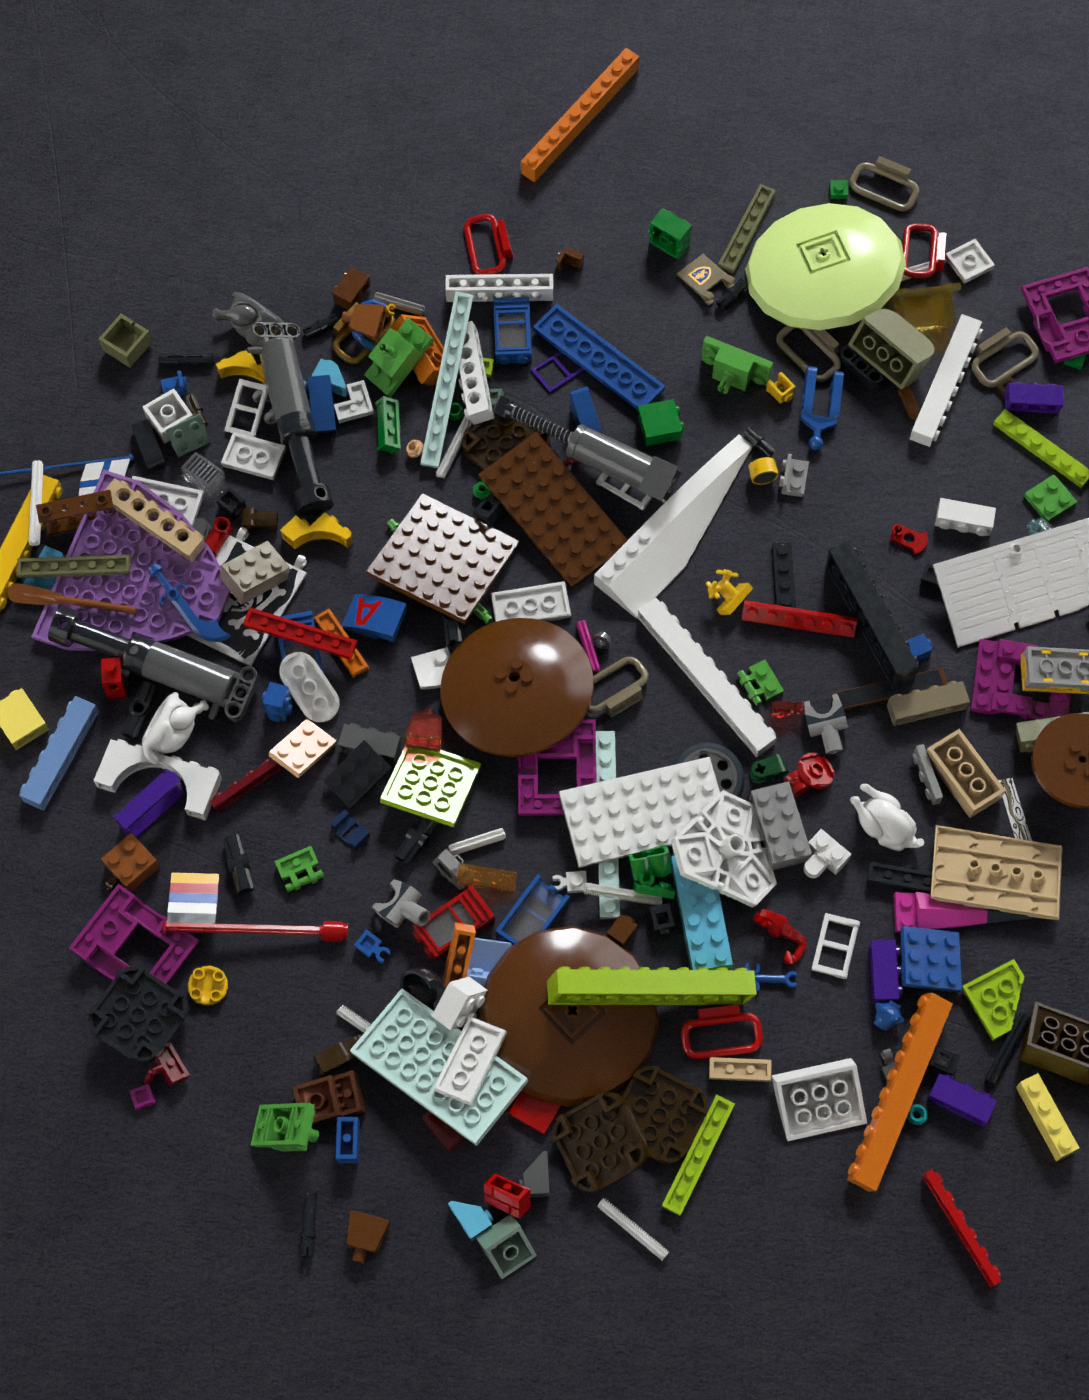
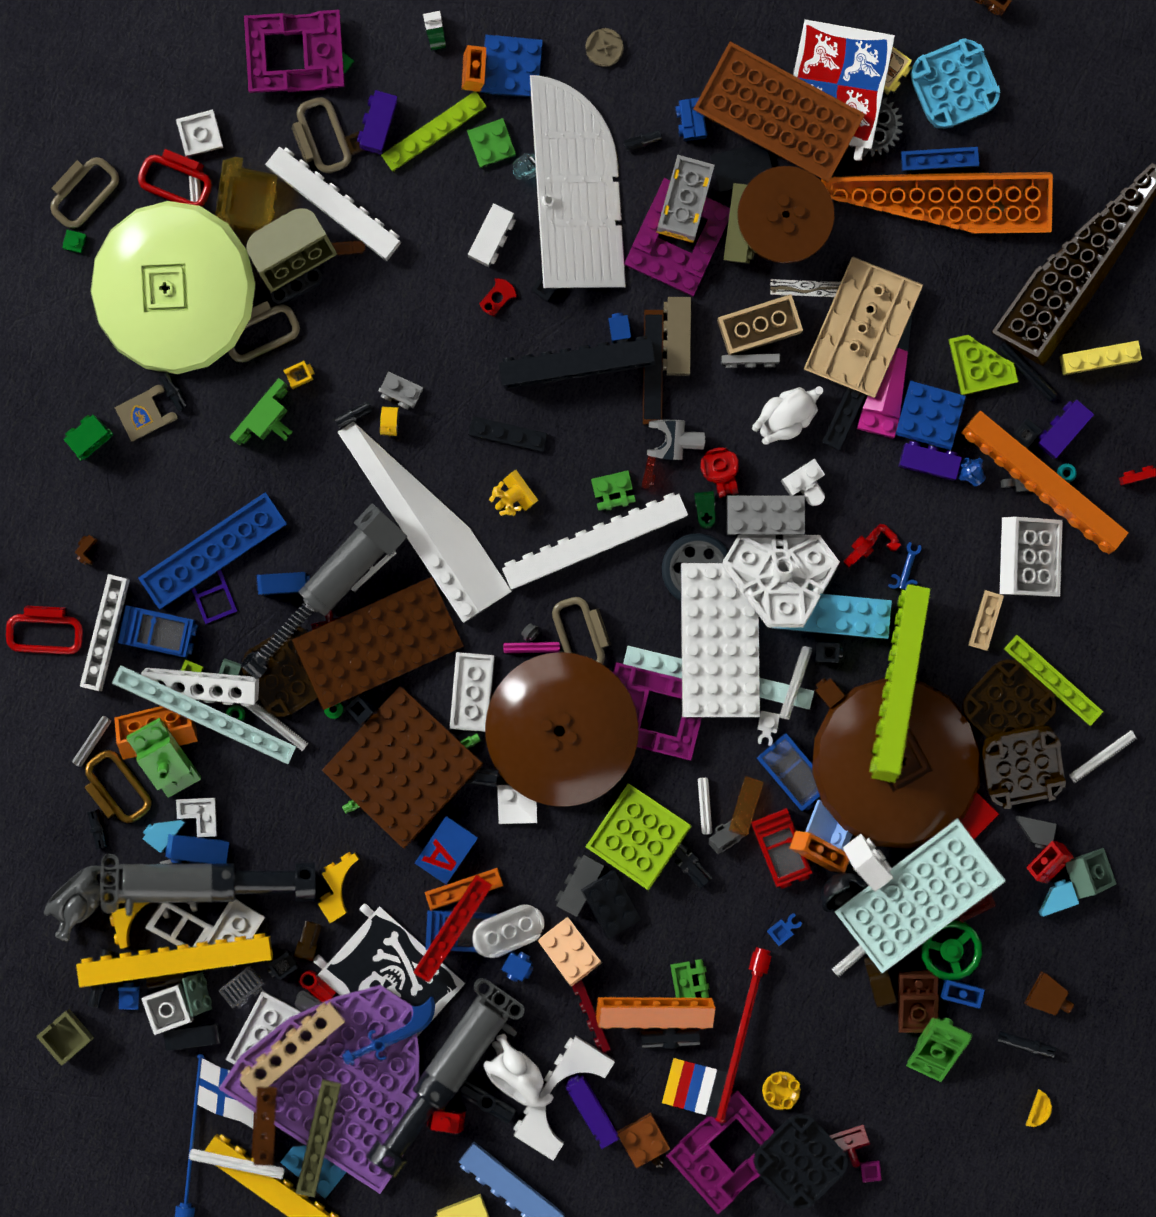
camera: 75 degrees left, 20 degrees up
dark orange piece [7,583,137,615] -> none
dark tan brick [219,541,290,605] -> none
dark blue piece [331,810,370,850] -> none
reddish brown brick [332,267,371,310] -> none
dark orange torso [342,299,395,351] -> none
light grey connector [372,879,430,928] -> none
green container [375,396,401,455] -> none
clear red torso [404,708,442,752] -> none
light nougat plate [406,440,424,458] -> none
white tile [433,1016,507,1106] -> none
green brick [628,845,673,882] -> none
green plate [633,873,676,899] -> none
green brick [637,399,684,446] -> none
red bar [681,1004,763,1060] -> none
olive tile [718,184,776,274] -> none
red plate [741,600,857,638] -> none
blue piece [800,366,844,450] -> none
white window [811,913,860,979] -> none
none -> yellow brick [76,933,273,987]
none -> orange brick [596,997,715,1029]
none -> green piece [921,920,982,981]
none -> yellow plate [1026,1089,1052,1127]

